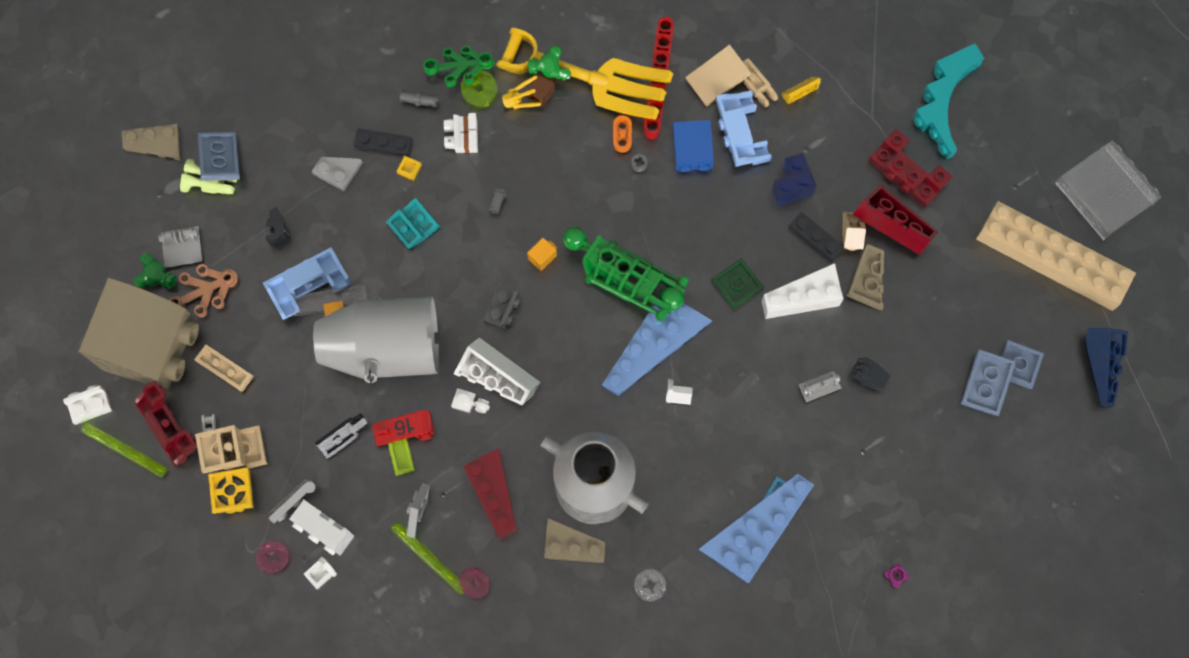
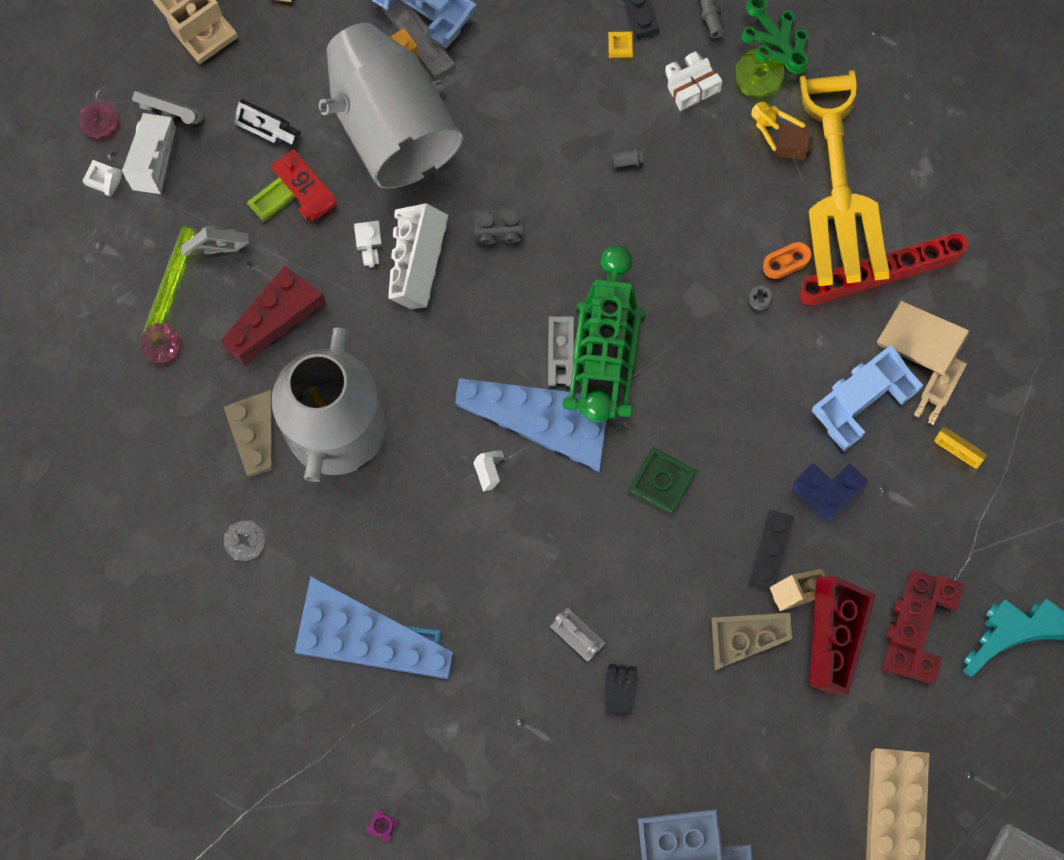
camera: 70 degrees right, 0 degrees up
yellow piece [208,467,253,514] -> none
teal slope [386,198,440,250] -> none
light orange brick [527,238,557,271] -> none
green animal [528,45,571,81] -> none
blue brick [672,120,714,172] -> none
white wedge [762,263,843,319] -> none
none -> light grey plate [548,317,574,386]

